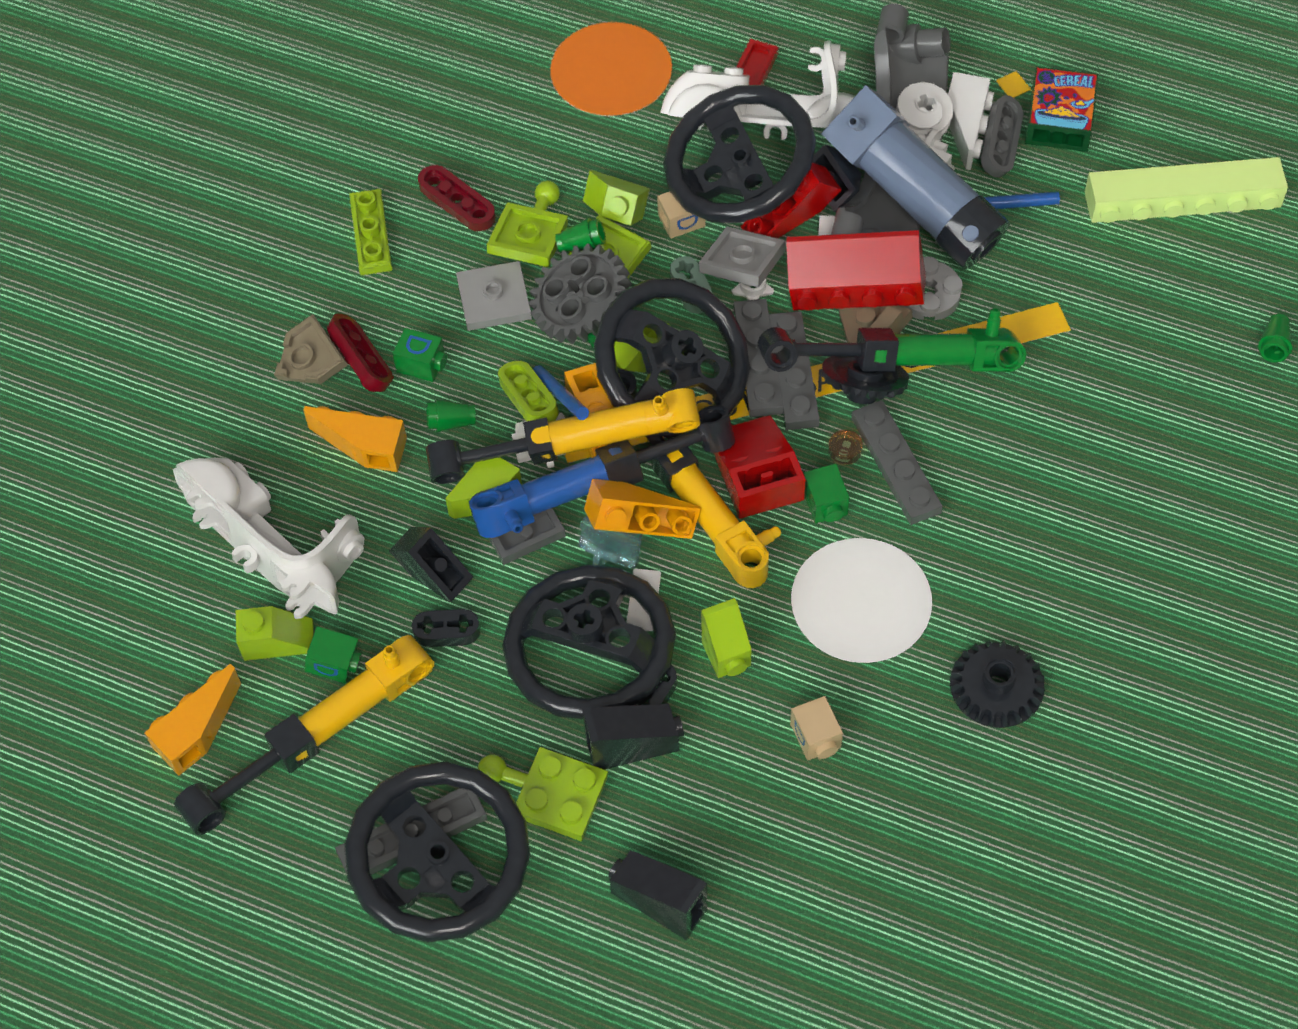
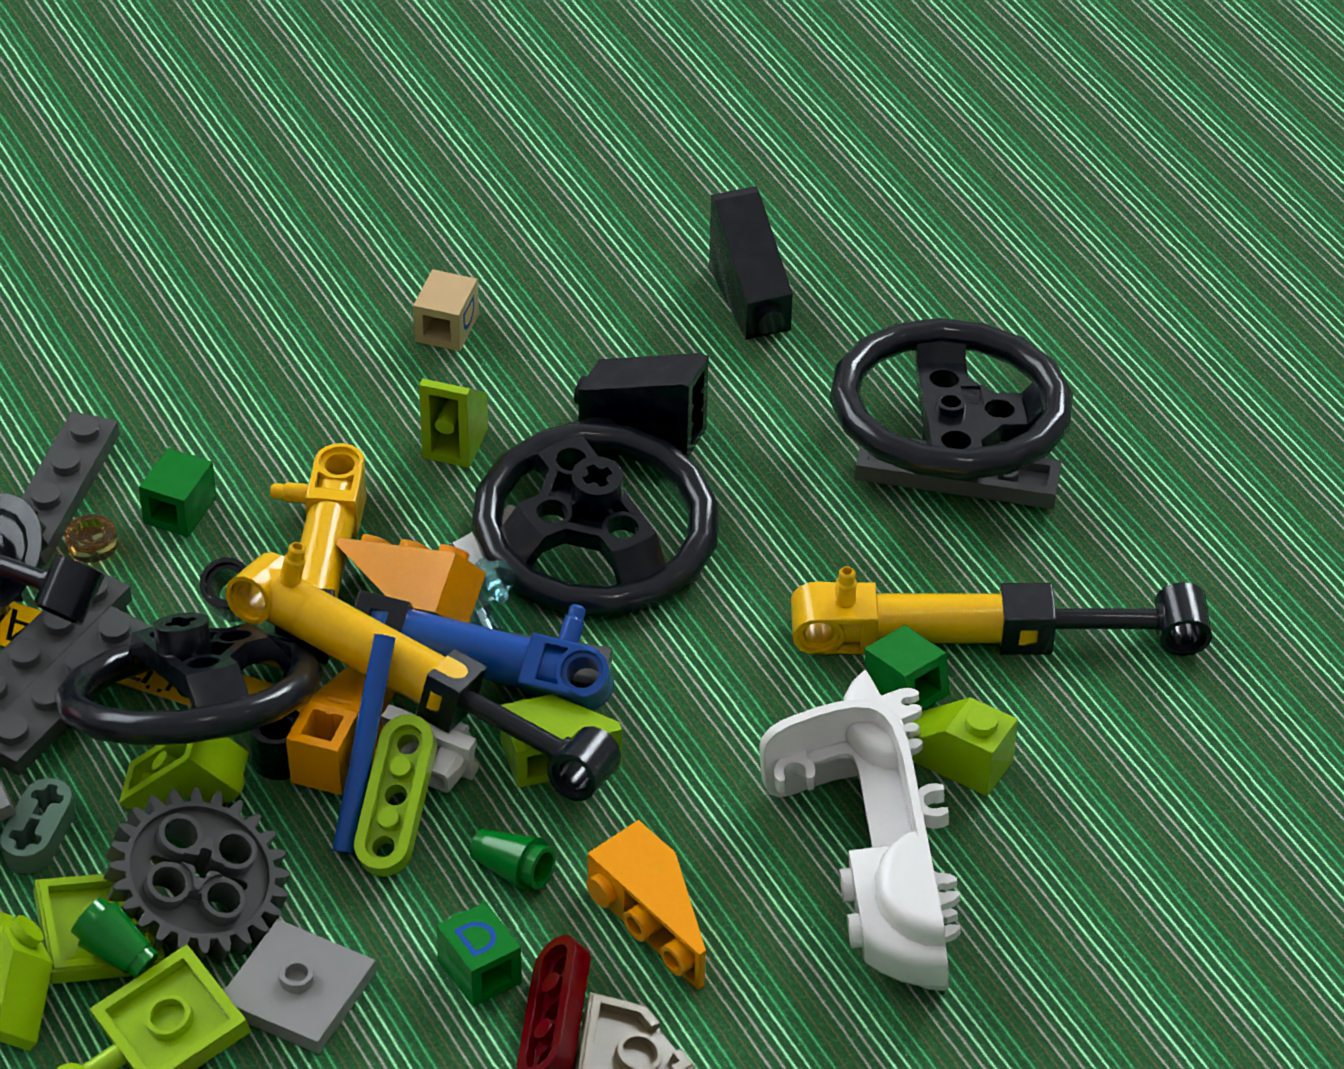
camera: 145 degrees left, 15 degrees down
light orange slope [144,664,241,776] -> none
black slope [389,527,473,602] -> none
black beam [412,609,480,647] -> none
lime plate [477,747,608,841] -> none
red slope [713,415,806,519] -> none
white sticker [791,538,932,663] -> none
black gear [950,639,1045,728] -> none

